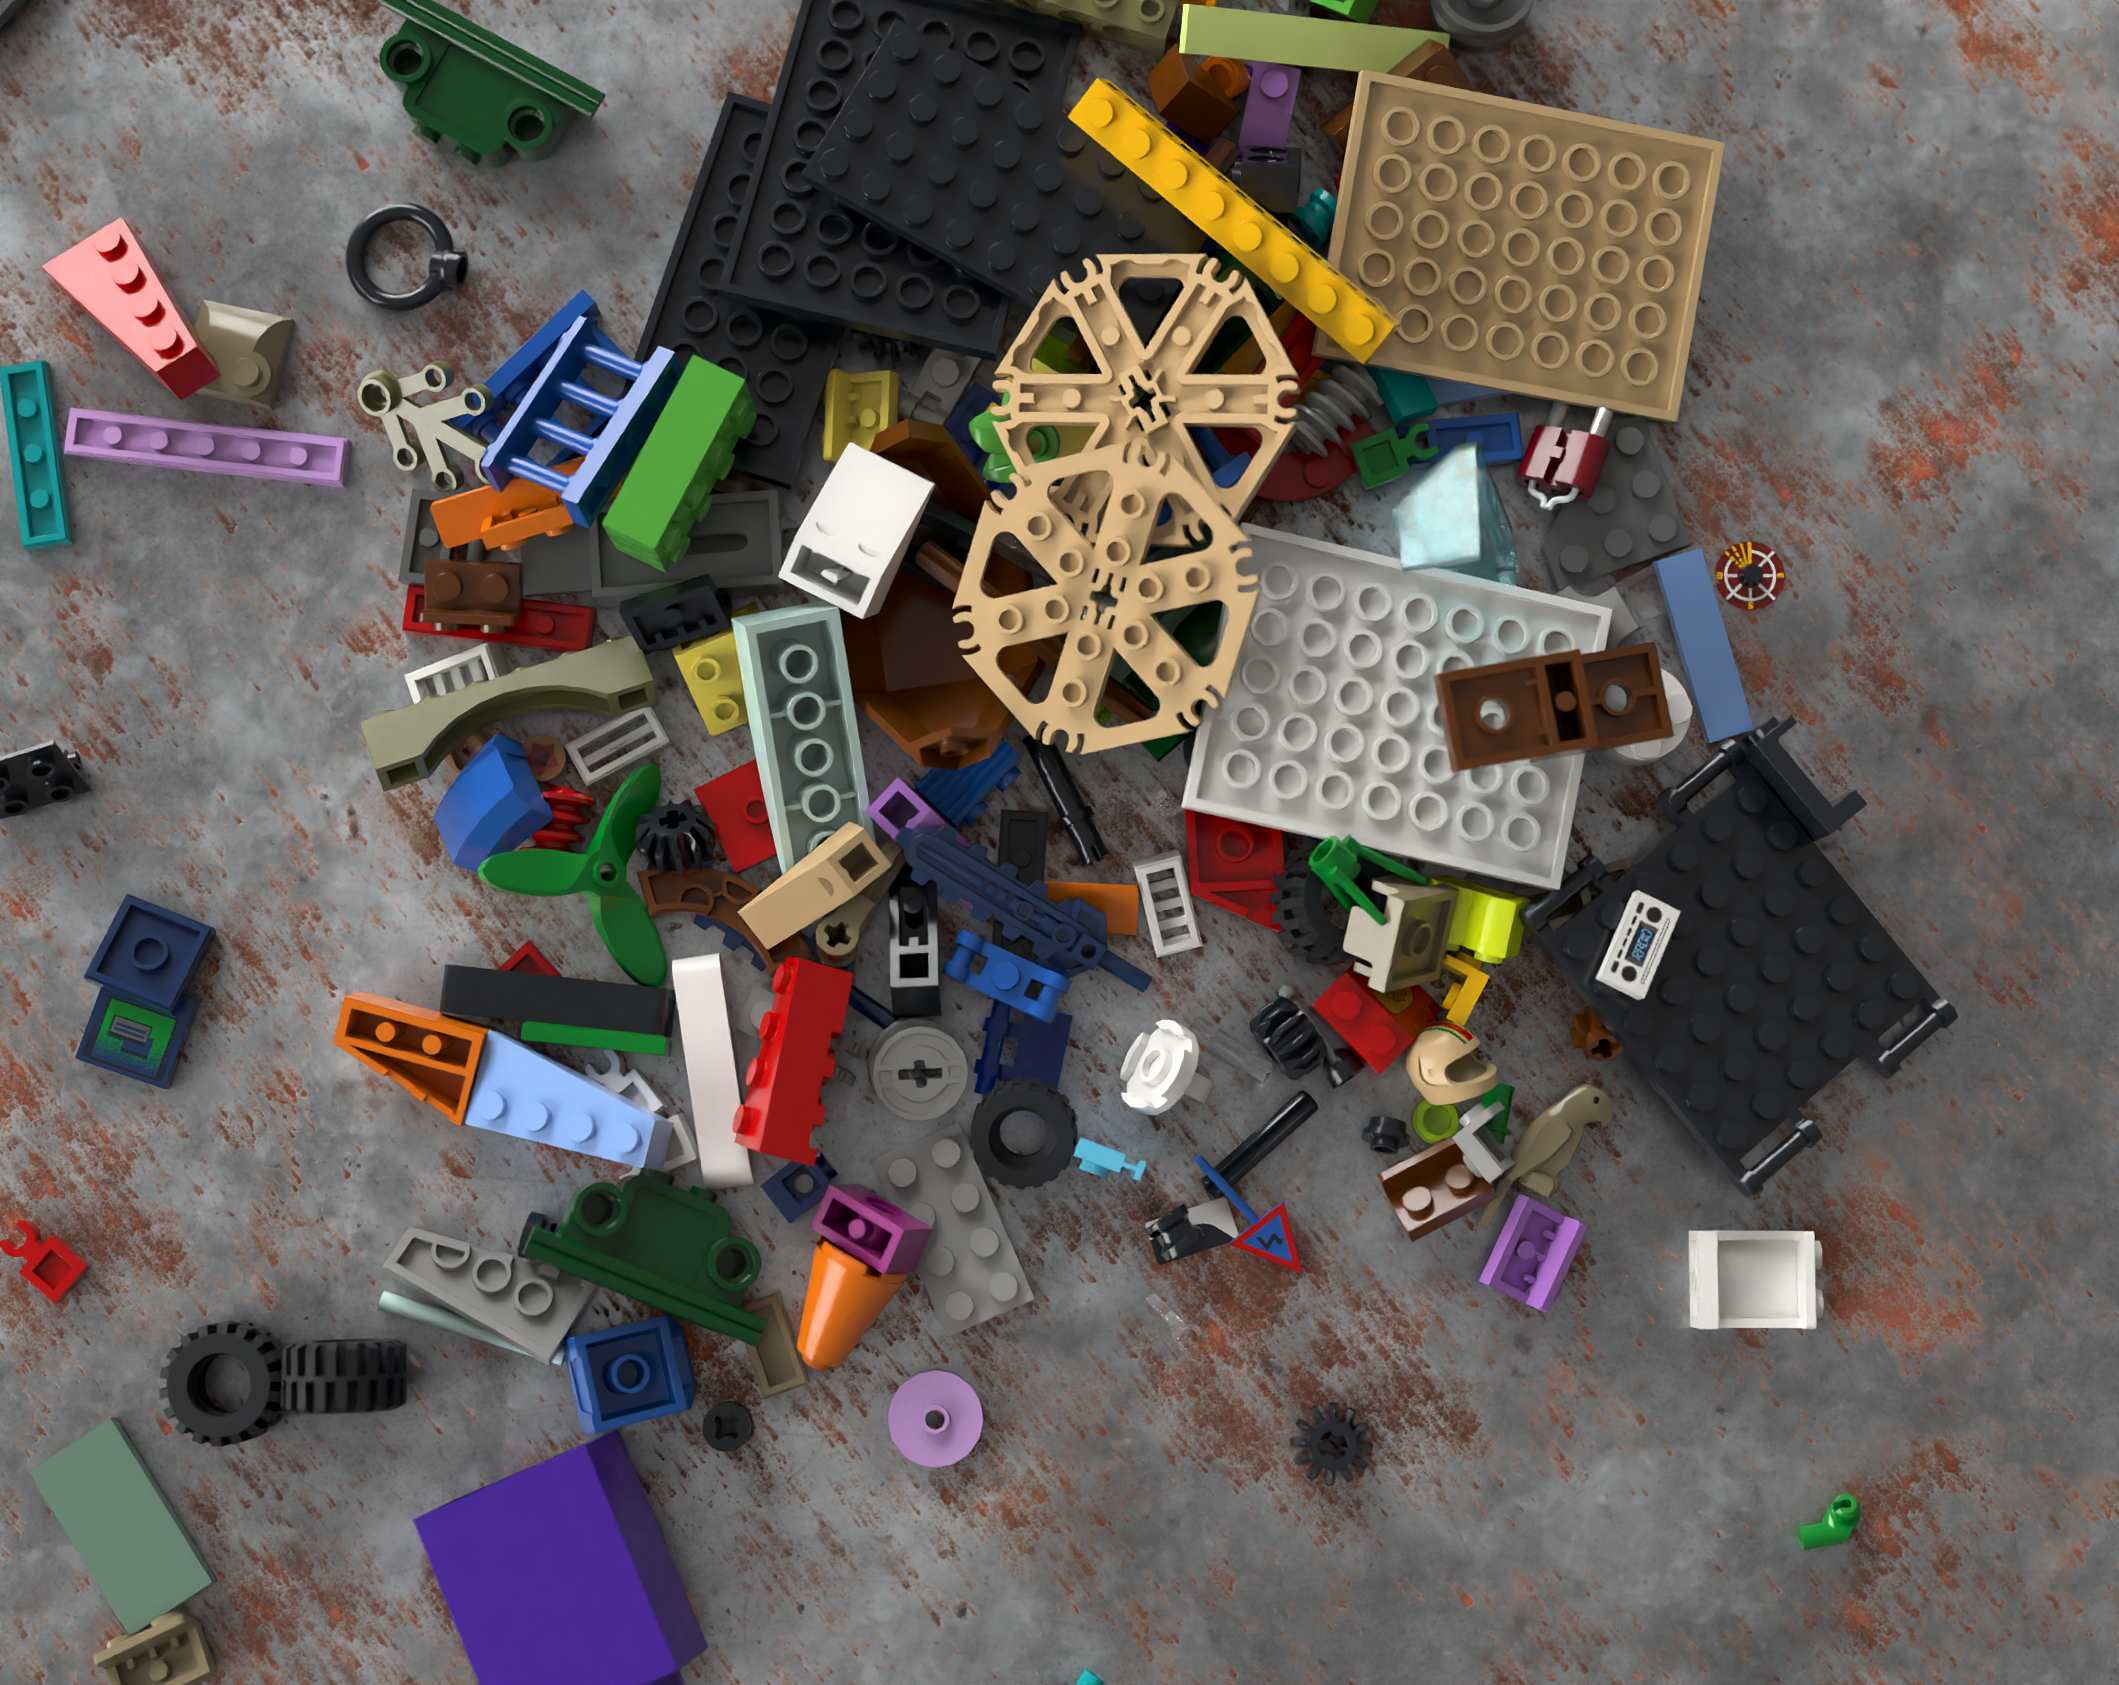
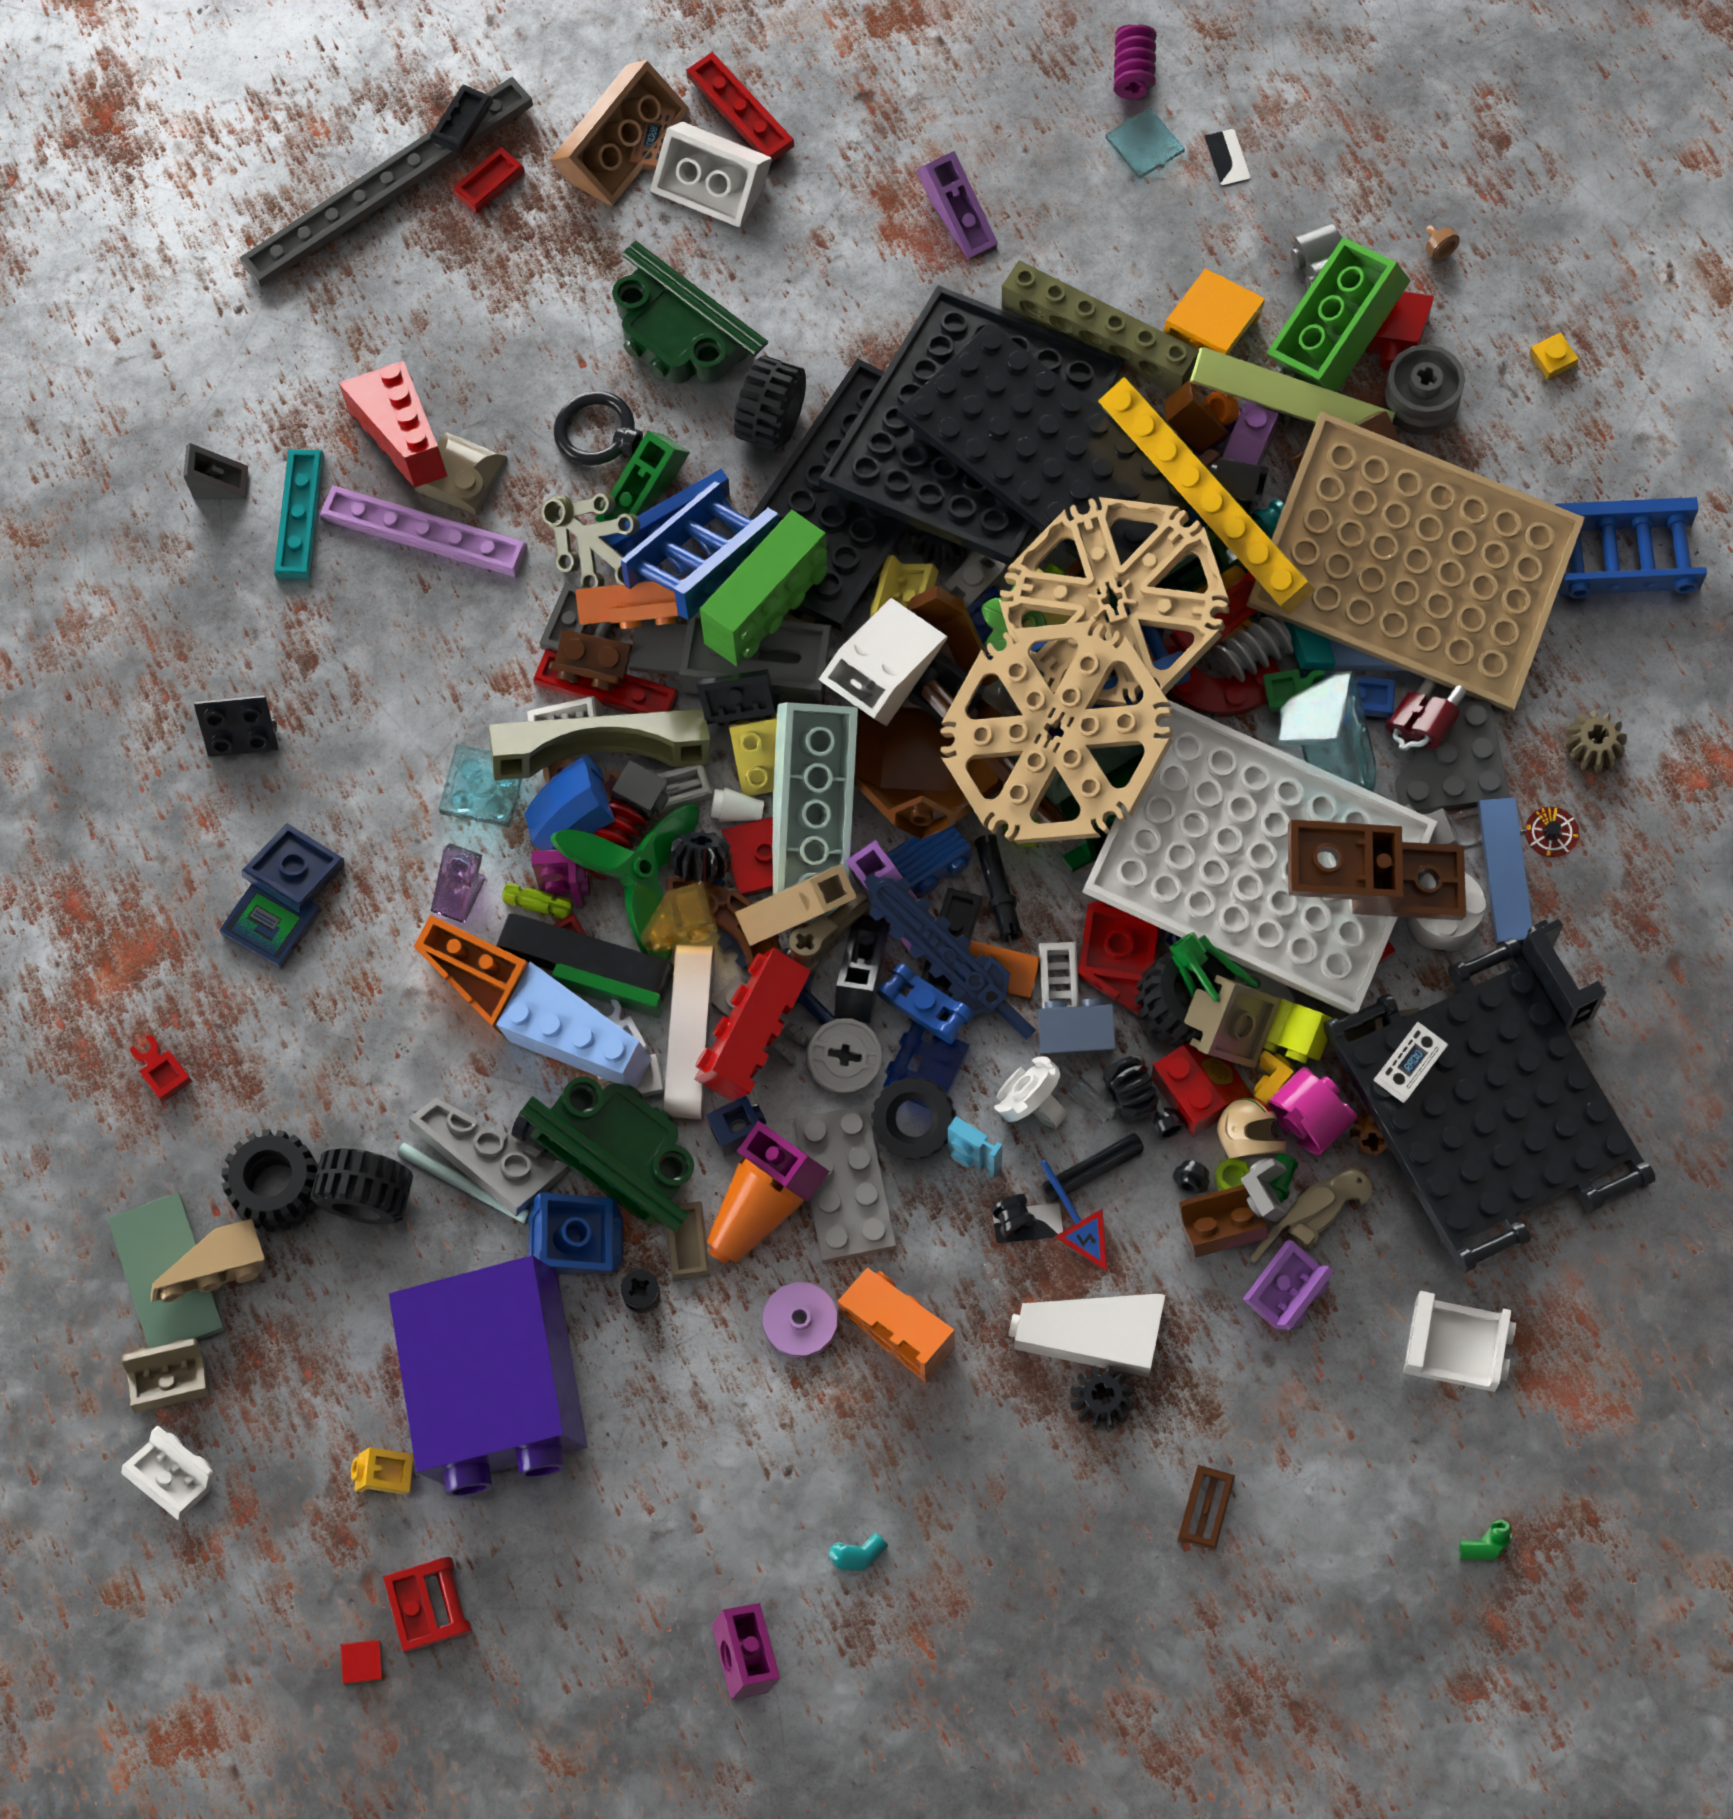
camera: 15 degrees right, 15 degrees down
none -> tan slope [150,1219,265,1303]
none -> clear purple slope [431,843,485,923]
none -> clear light blue plate [438,744,523,828]
none -> lime axle [502,883,573,919]
none -> magenta bracket [531,850,590,908]
none -> green slope [595,431,690,523]
none -> dark grey brick [611,760,670,821]
none -> clear yellow slope [640,882,718,952]
none -> white cone [710,787,764,822]
none -> black tyre [734,355,806,451]
none -> orange wedge [837,1268,955,1383]
none -> white slope [1009,1294,1165,1377]
none -> sand blue piece [1037,998,1115,1055]
none -> reddish brown tile [1177,1465,1235,1552]
none -> dark pink brick [1268,1067,1358,1156]
none -> blue fence [1555,497,1707,598]
none -> dark tan gear [1564,709,1627,774]

